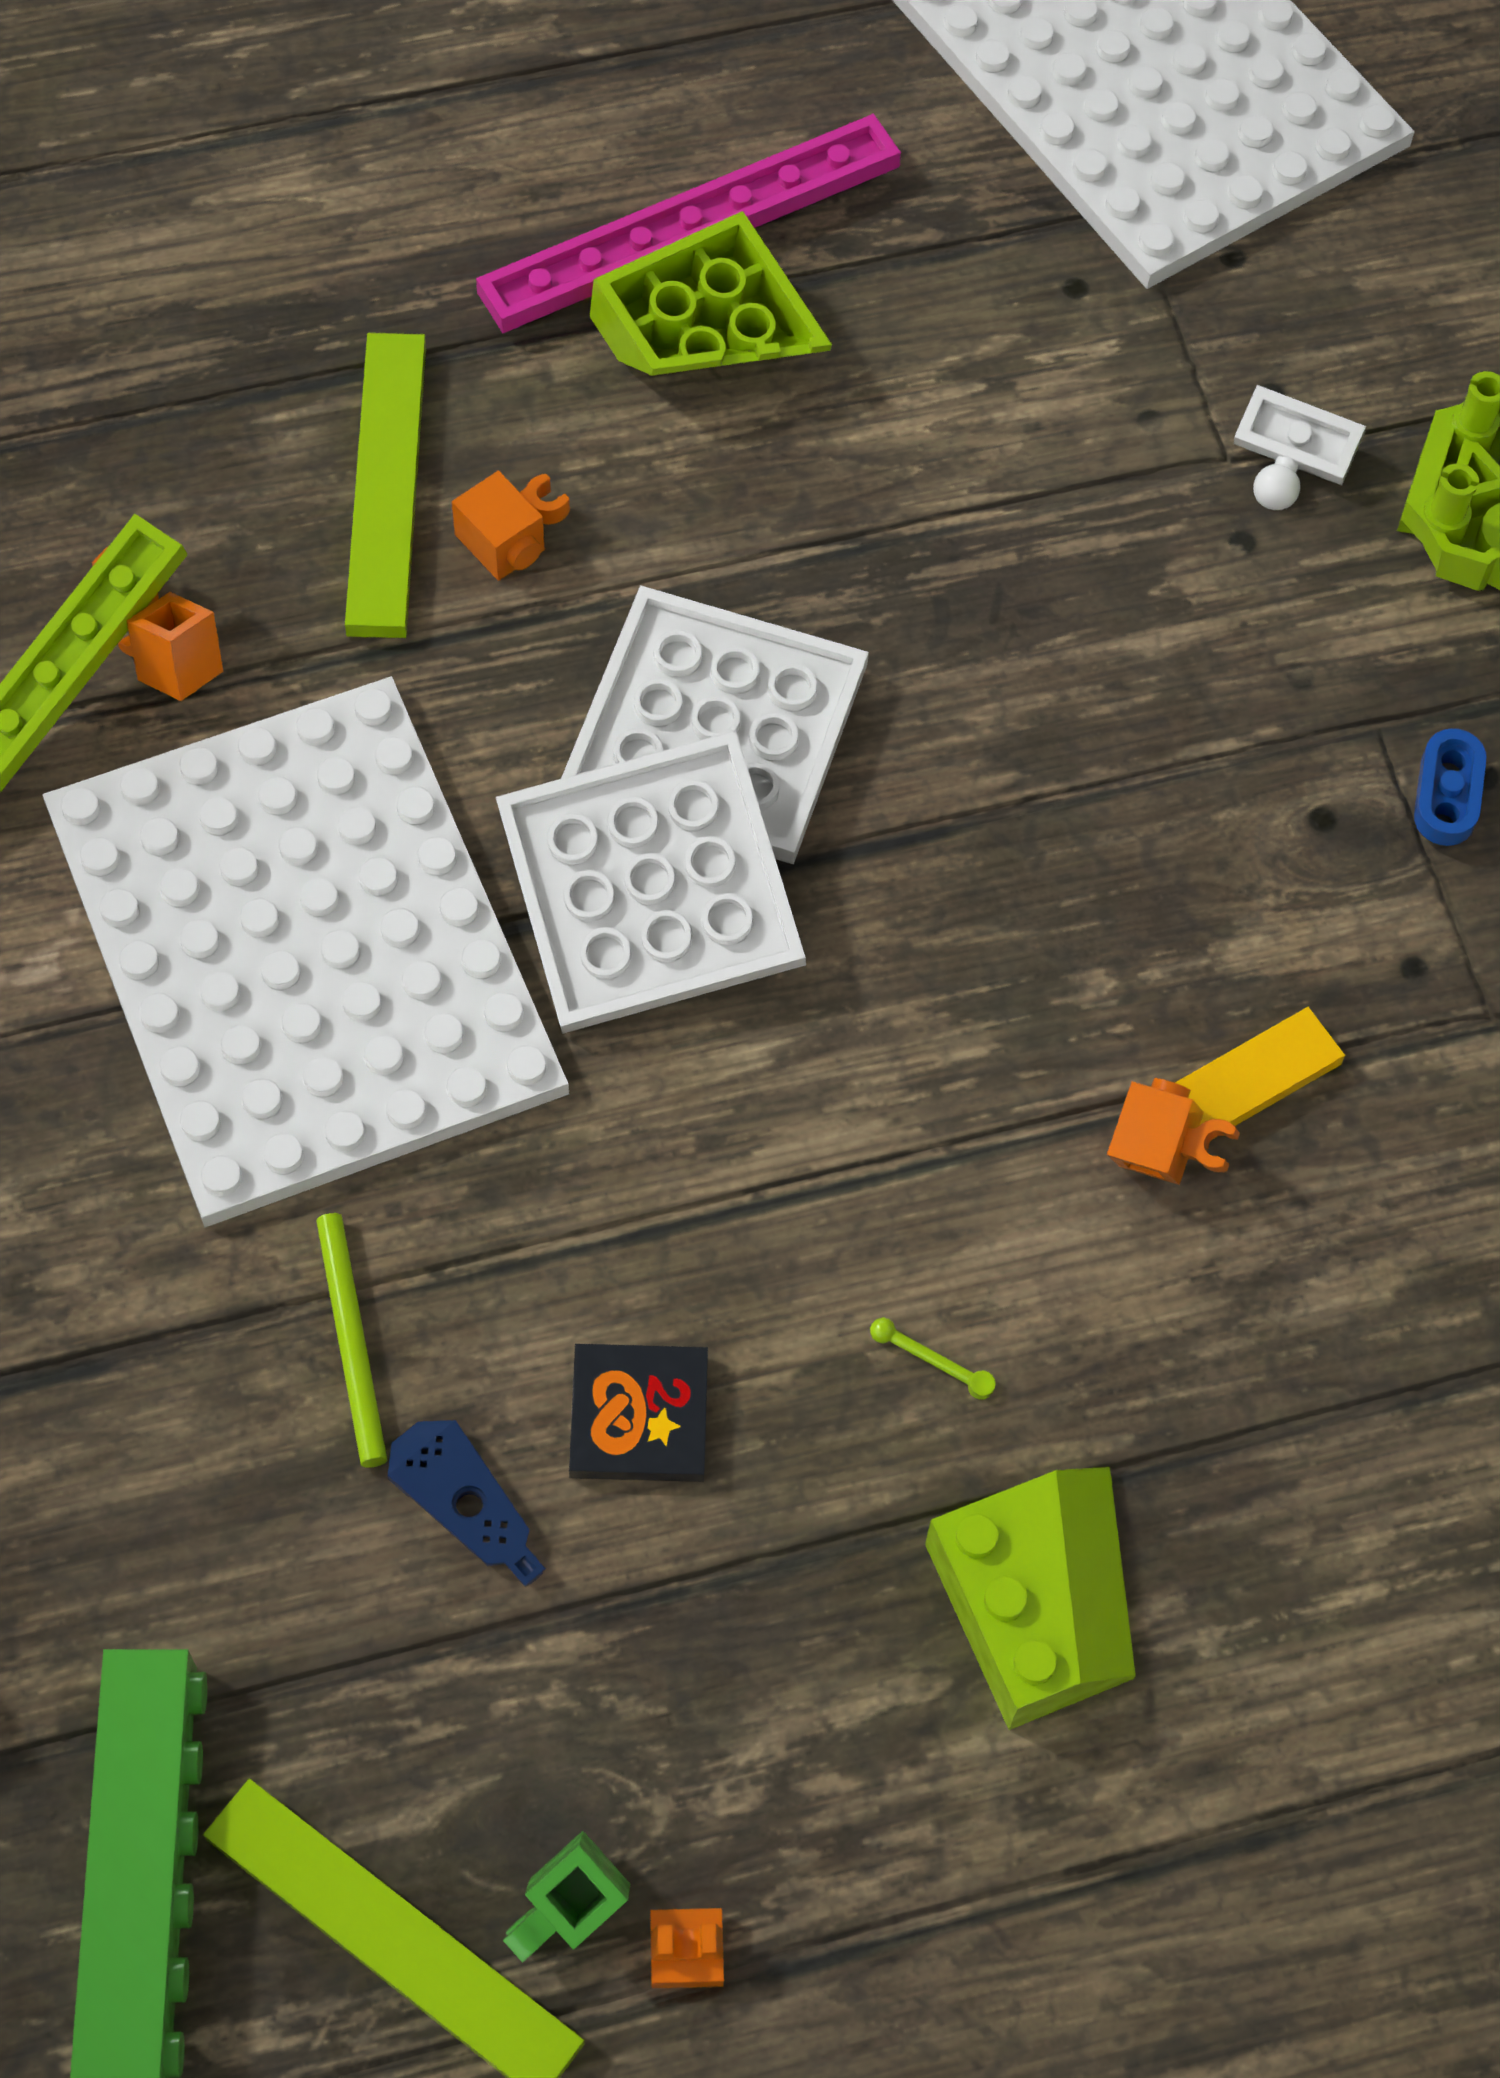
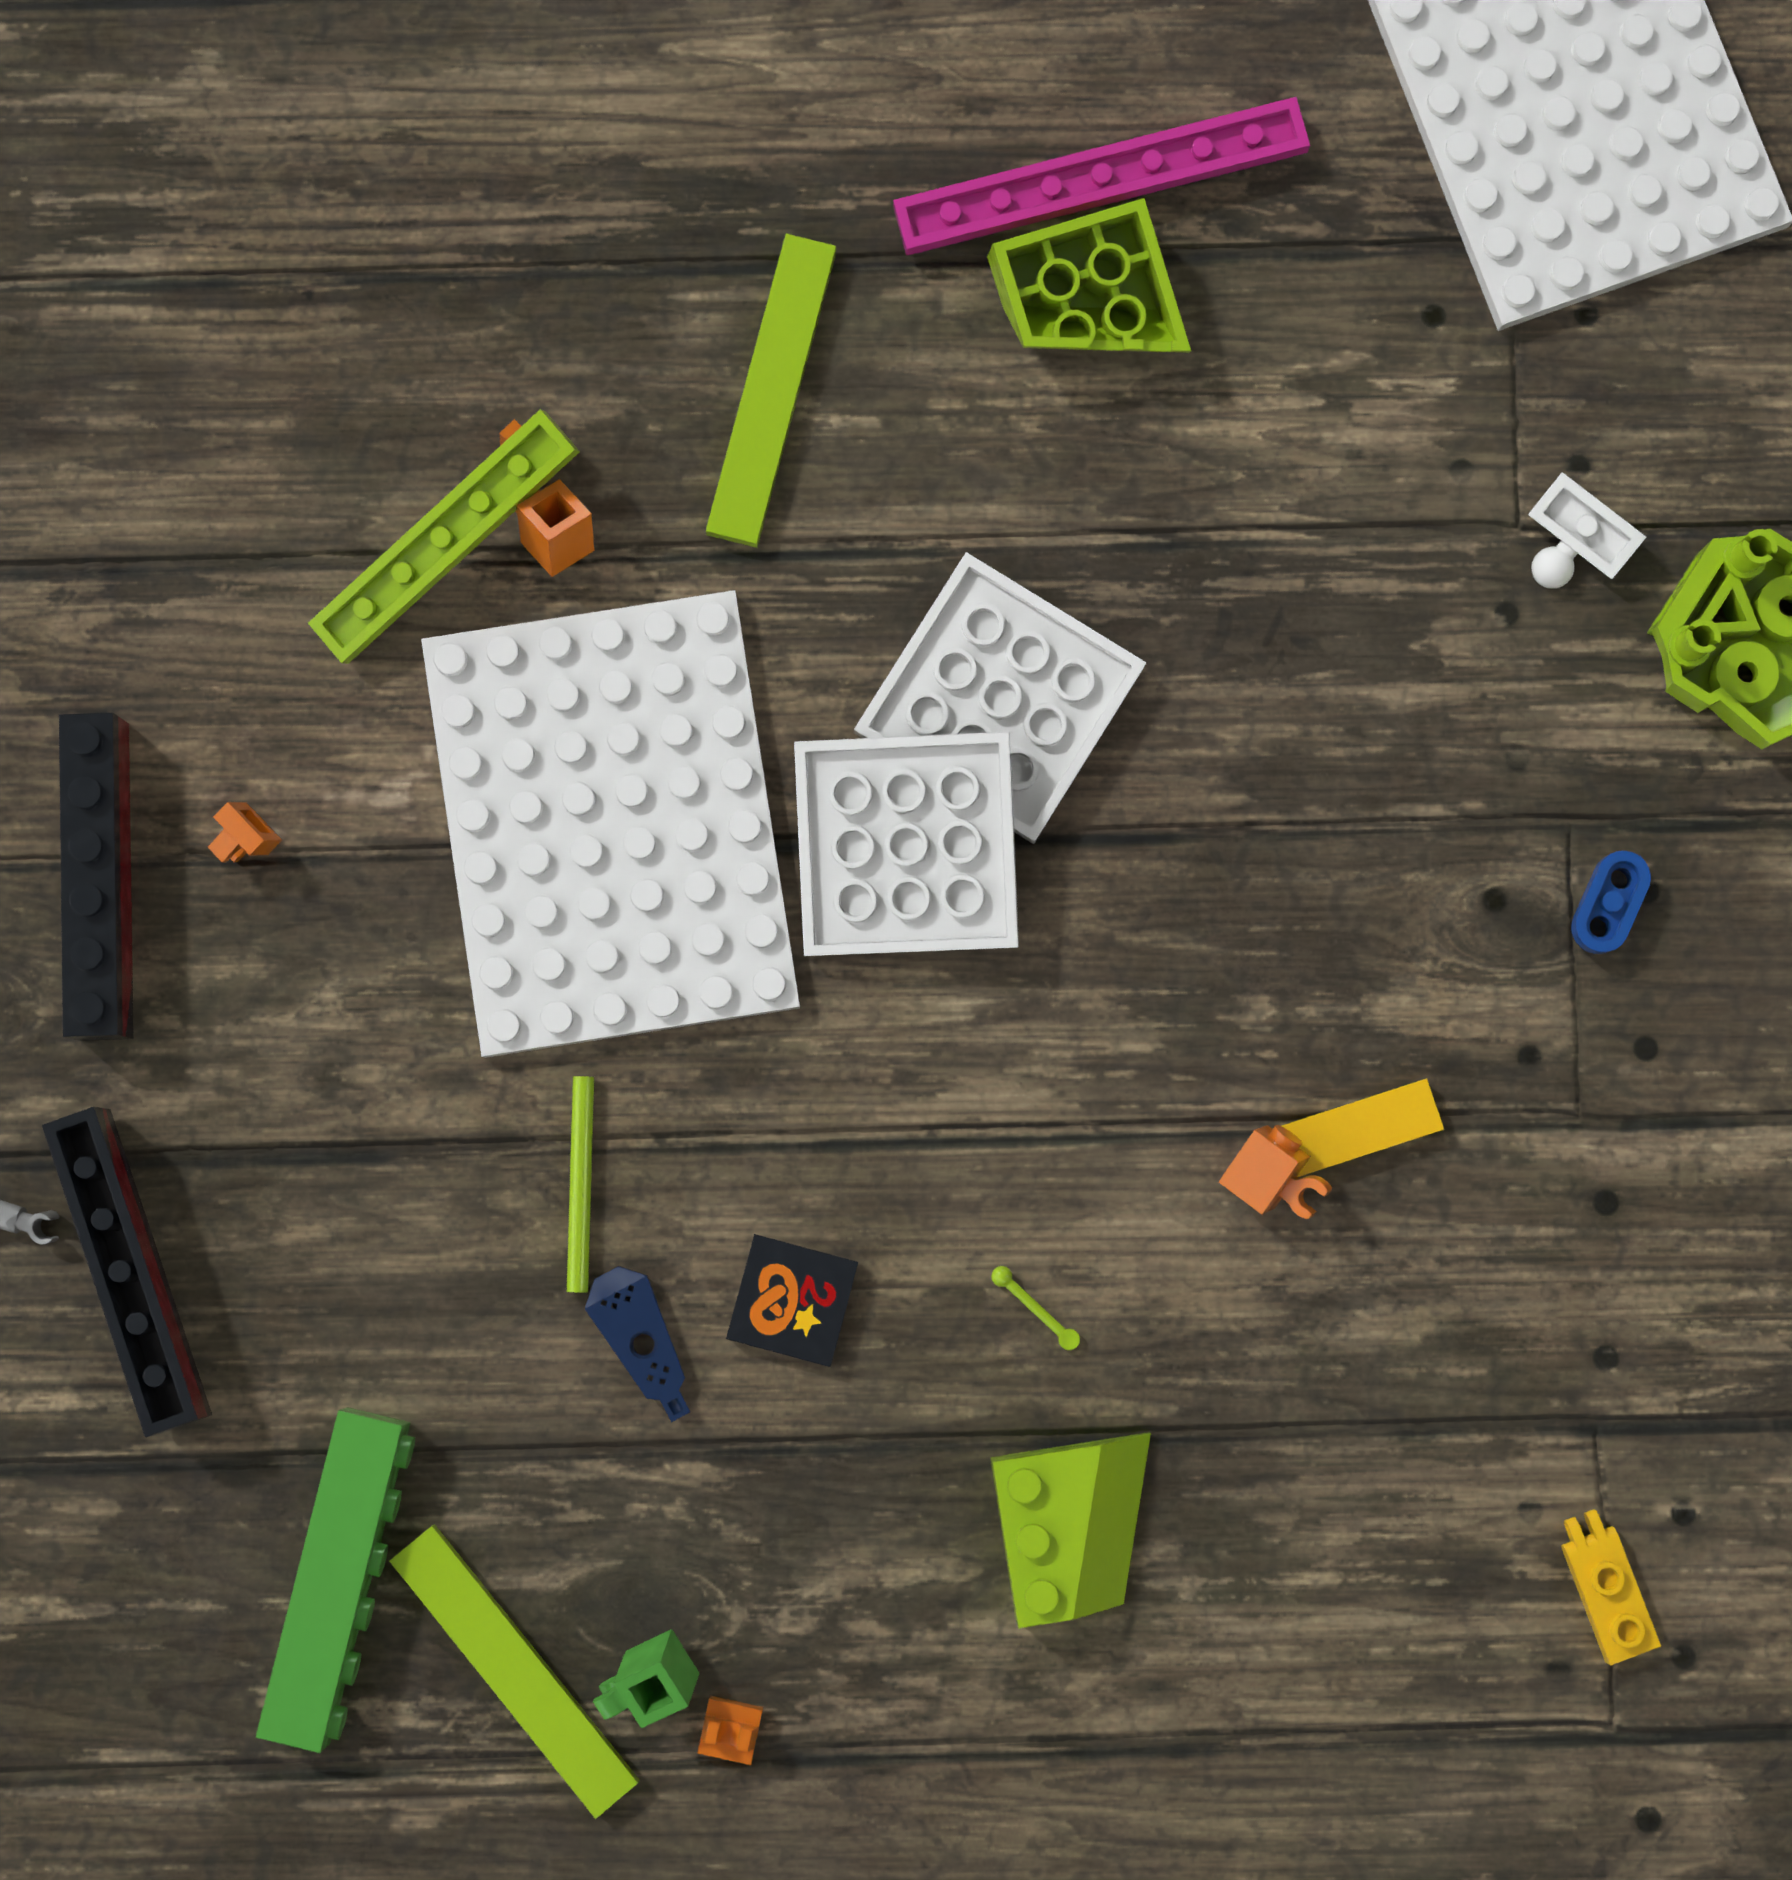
camera: 15 degrees right, 20 degrees up
orange brick [452,470,570,581] -> none

